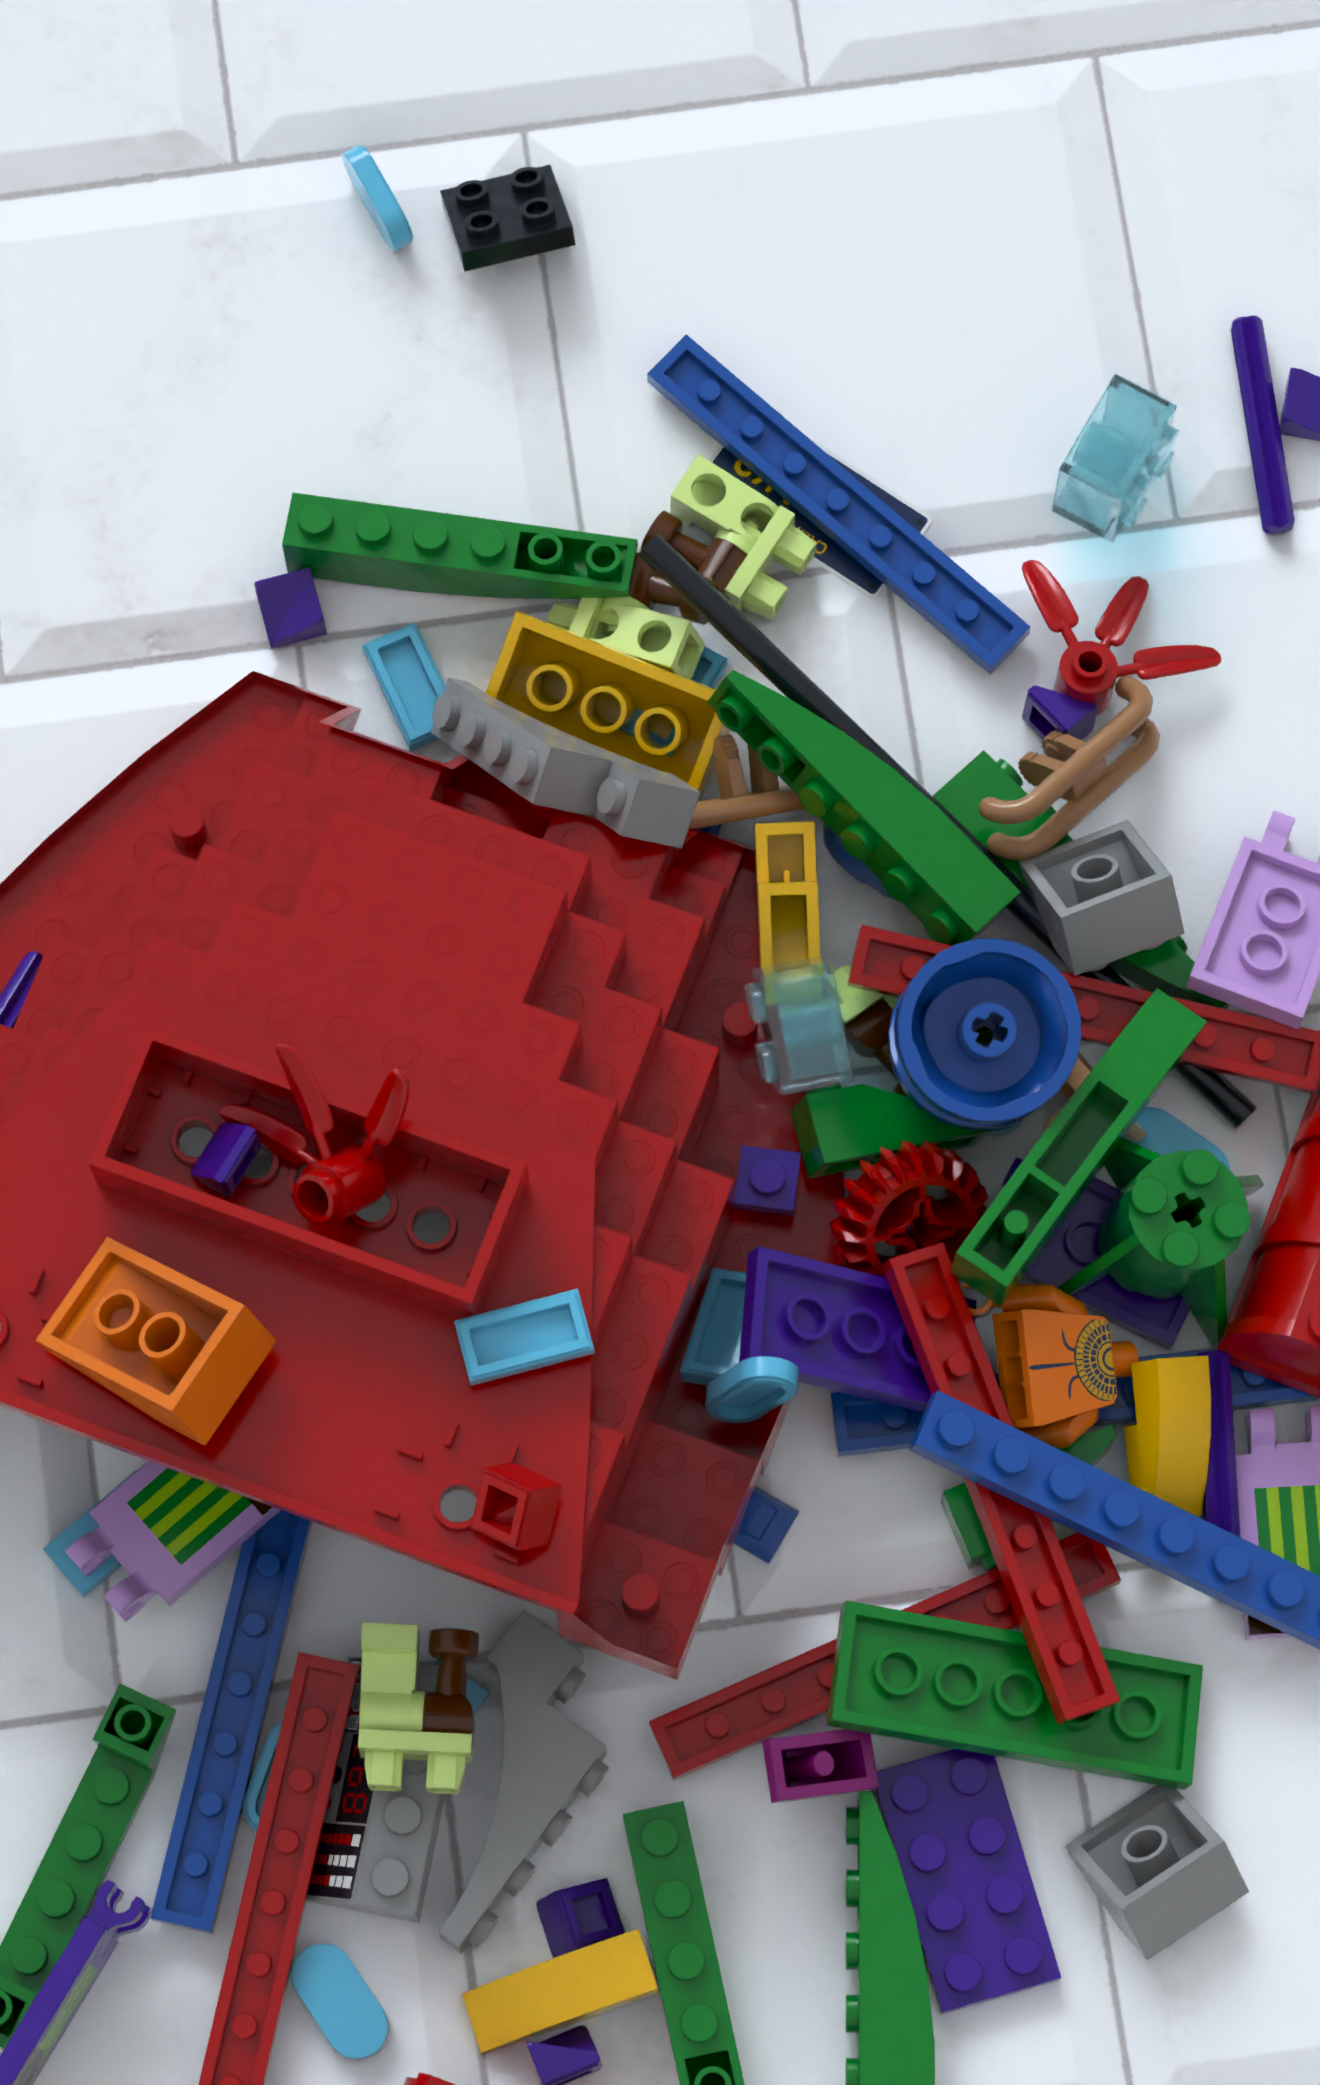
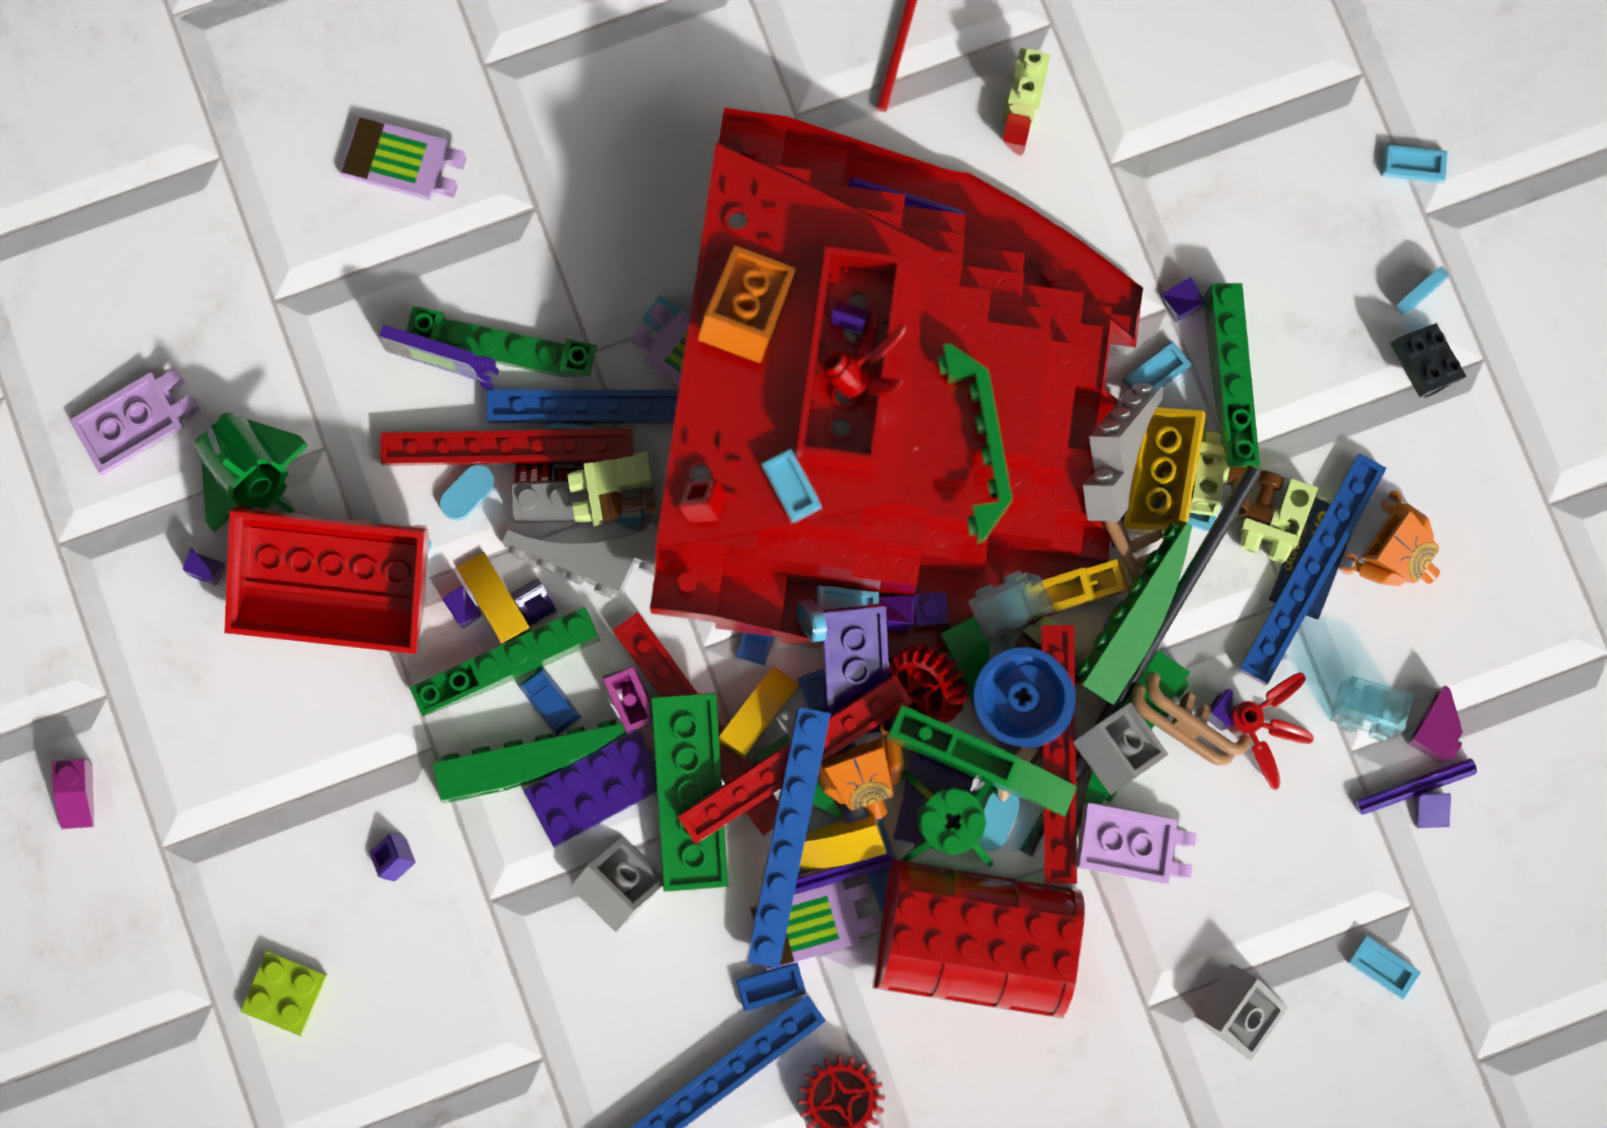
camera: 70 degrees right, 5 degrees up
none -> blue tile [518,667,582,736]
none -> yellow slope [719,666,799,759]
none -> dark purple slope [879,595,914,633]
none -> green slope [937,343,1012,543]
none -> orange torso [1339,491,1440,586]
none -> medium azure tile [1382,144,1448,183]
none -> magenta slope [1407,685,1463,763]

